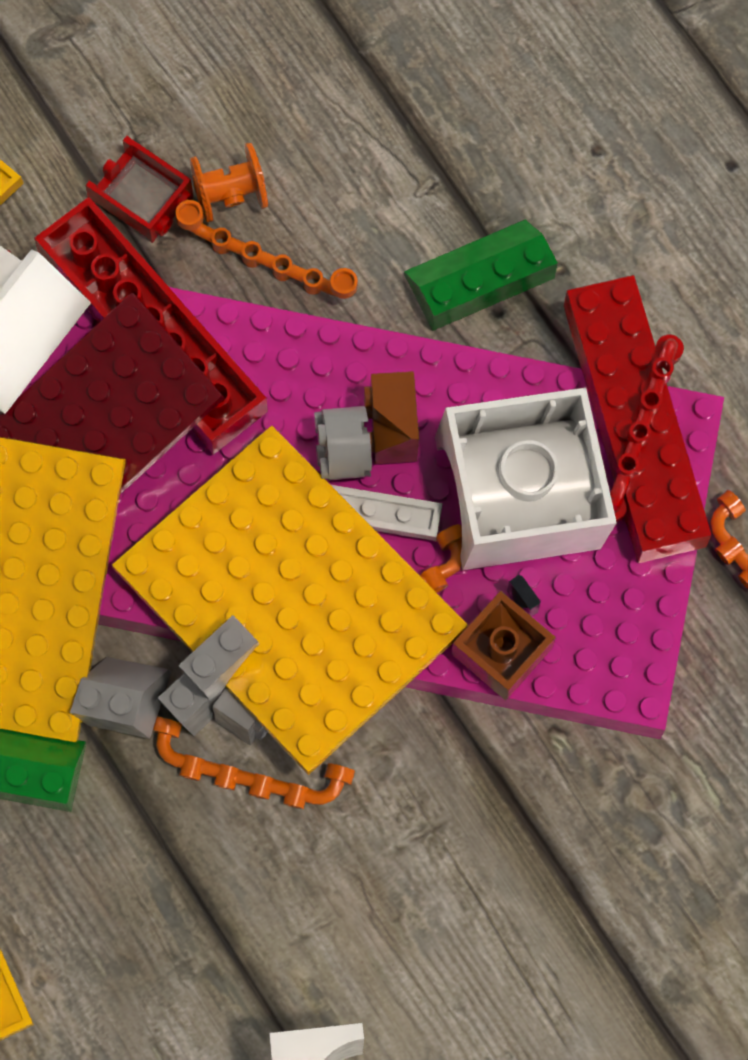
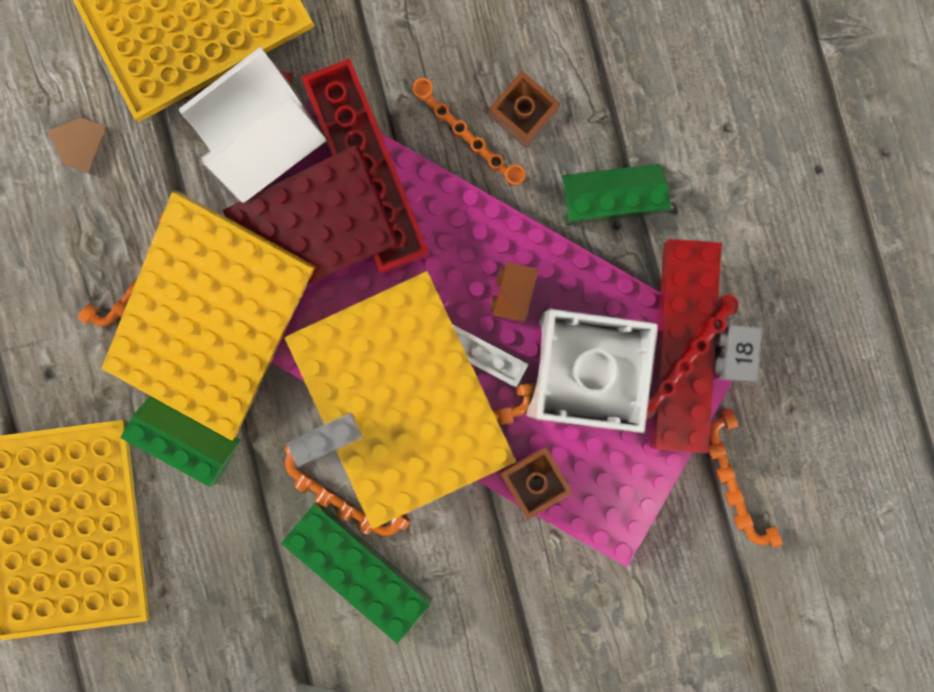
camera: 20 degrees right, 15 degrees up
light grey slope [70,657,172,739] -> none
window [85,135,193,243] -> none
orange hose [190,143,268,222] -> none
light grey brick [314,406,372,480] -> none
black tile [507,574,541,617] -> none
none -> green brick [281,502,432,644]
none -> dark orange slope [488,71,561,148]
none -> light grey brick [713,325,762,382]

